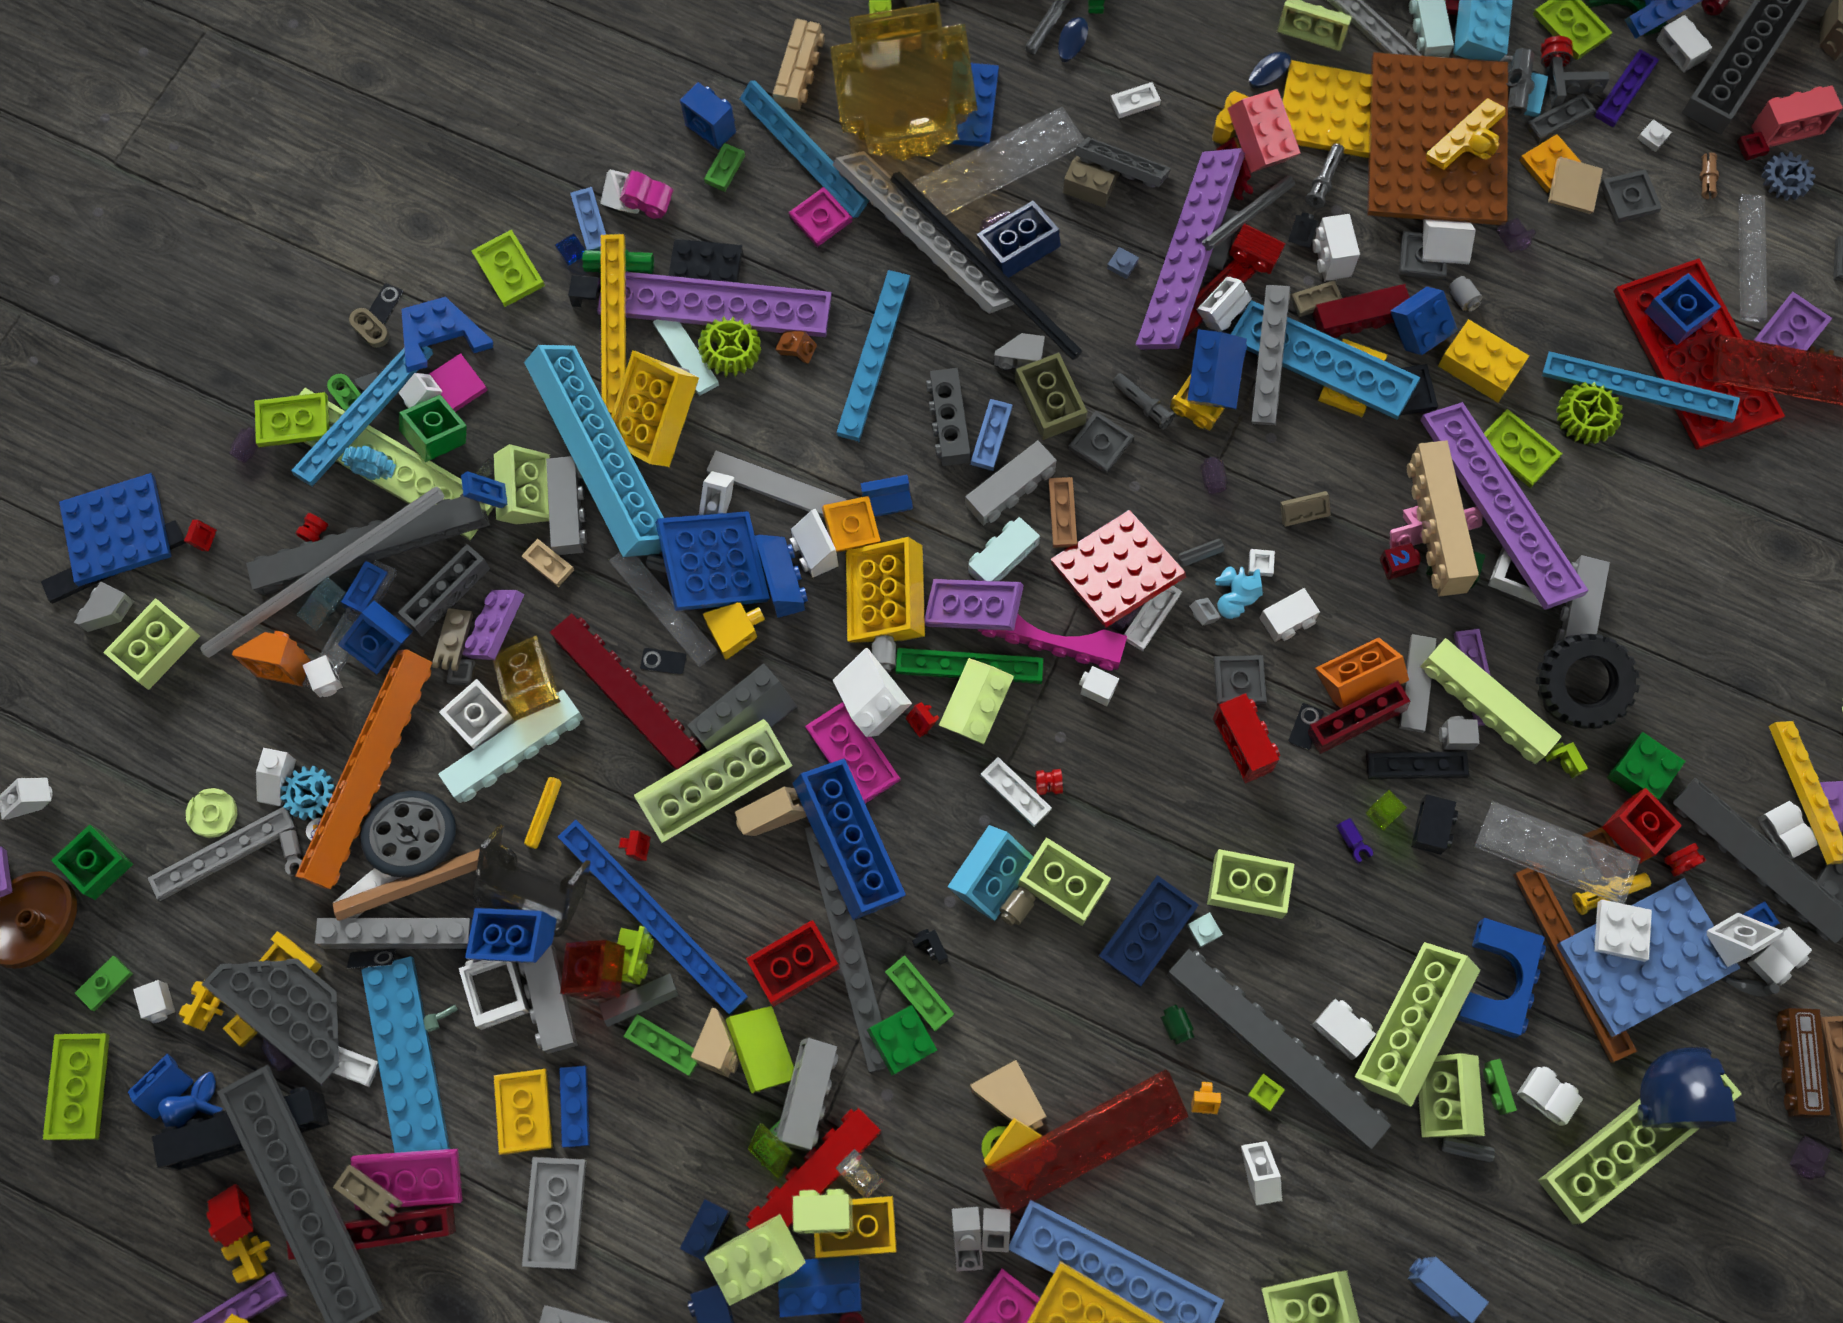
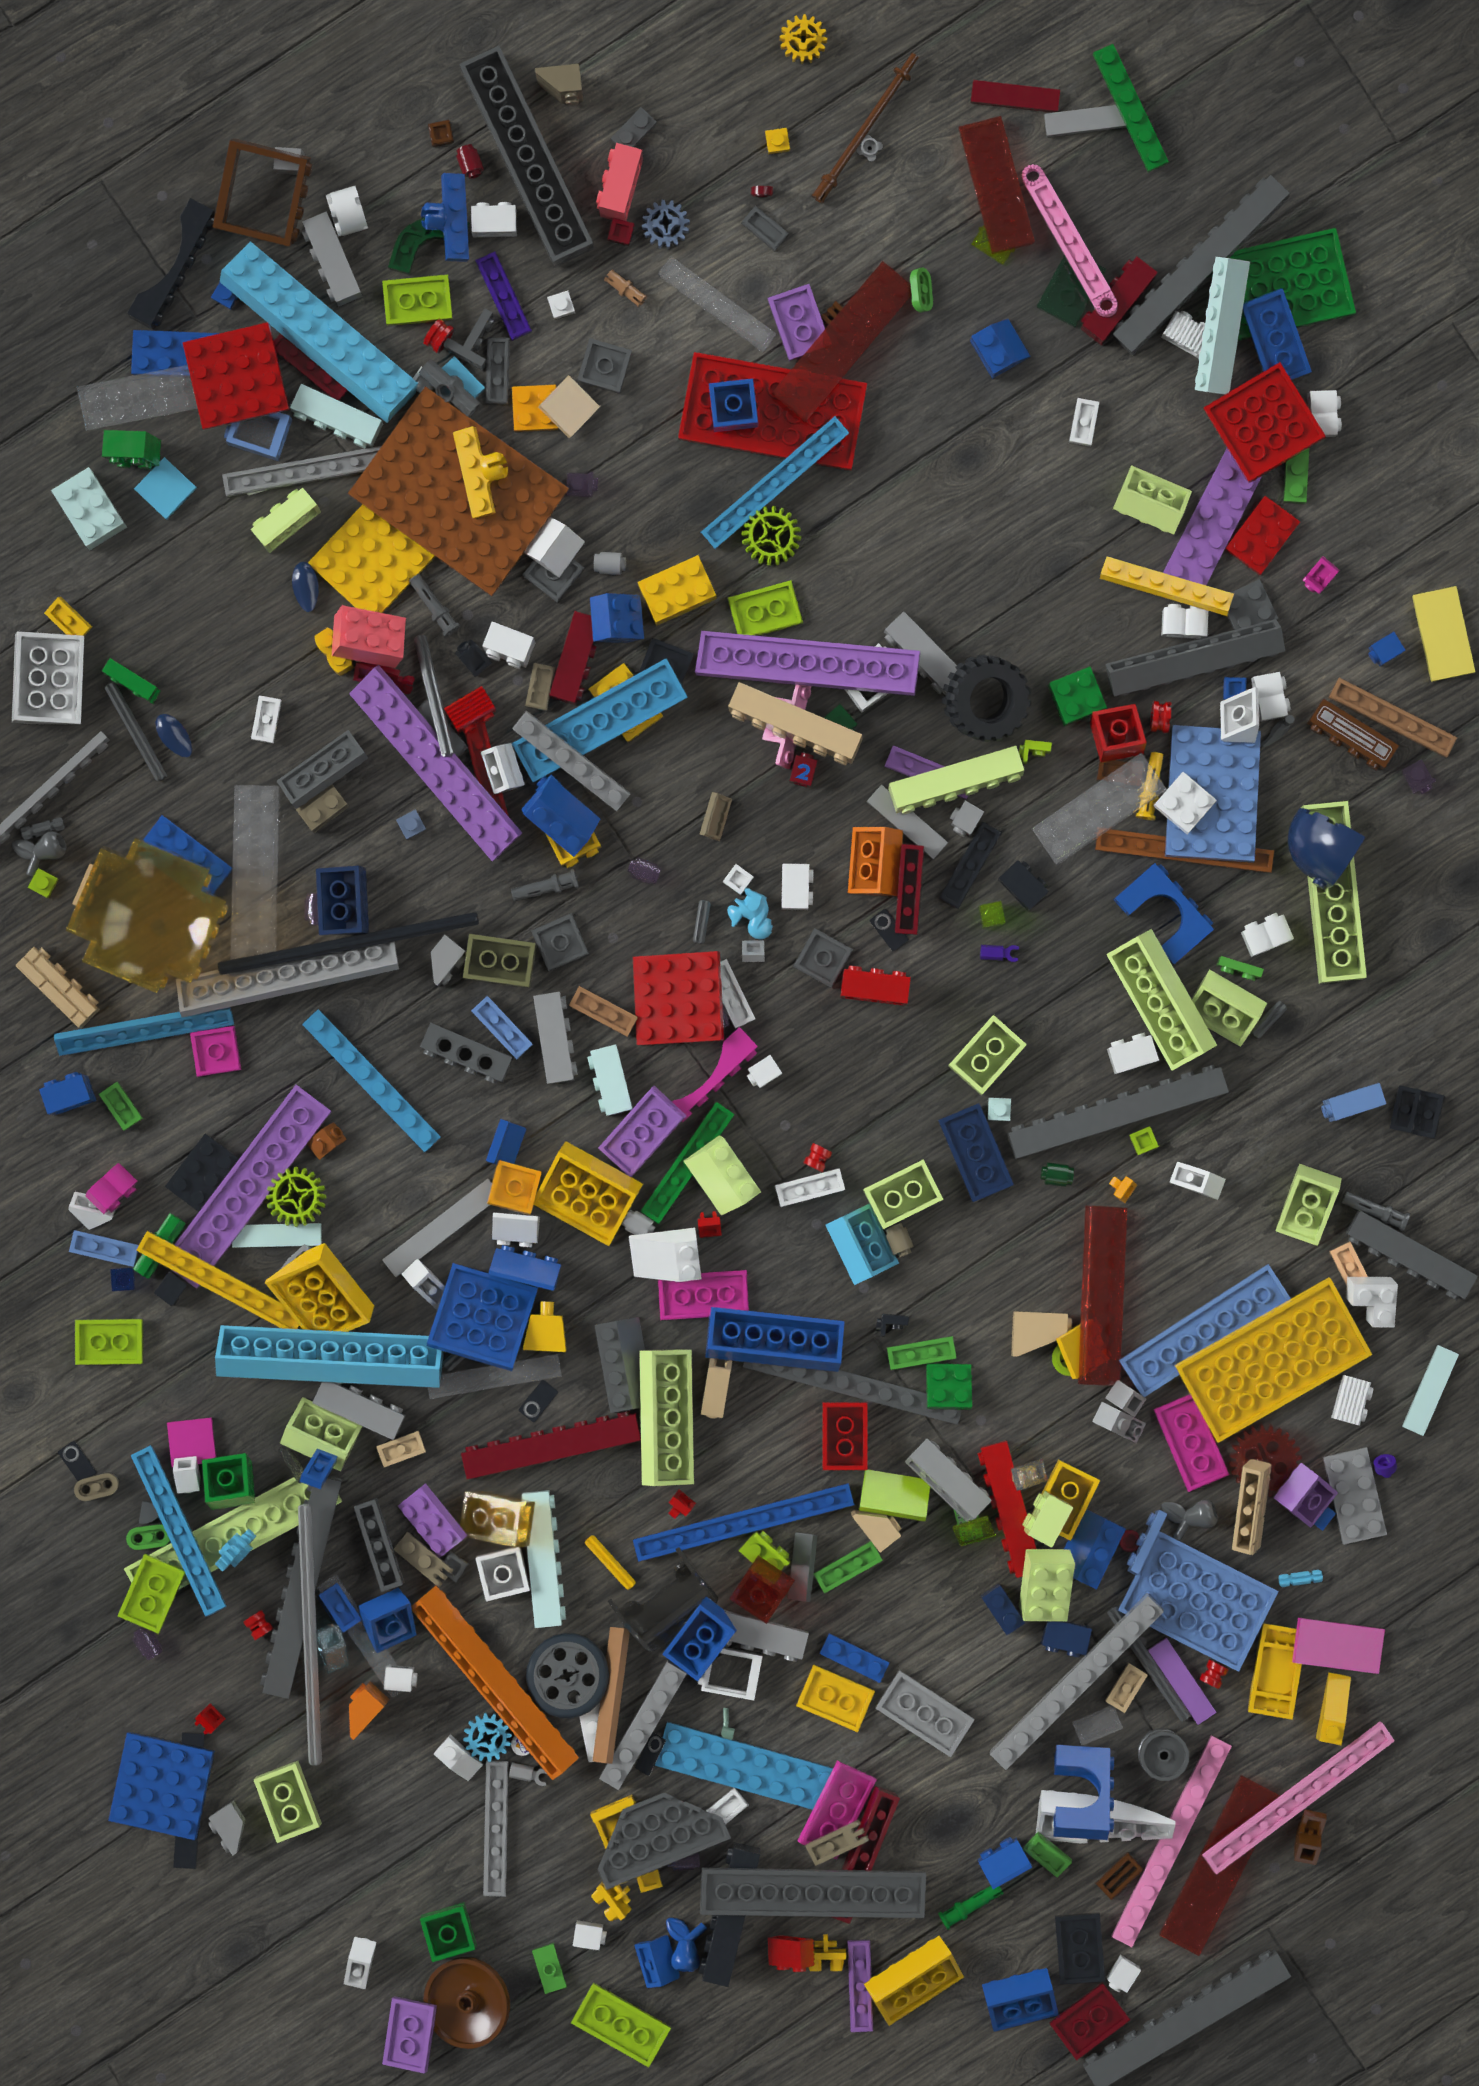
camera: 60 degrees left, 15 degrees up
yellowish green tile [186,788,238,838] -> none
blue wing [402,297,493,373] -> none

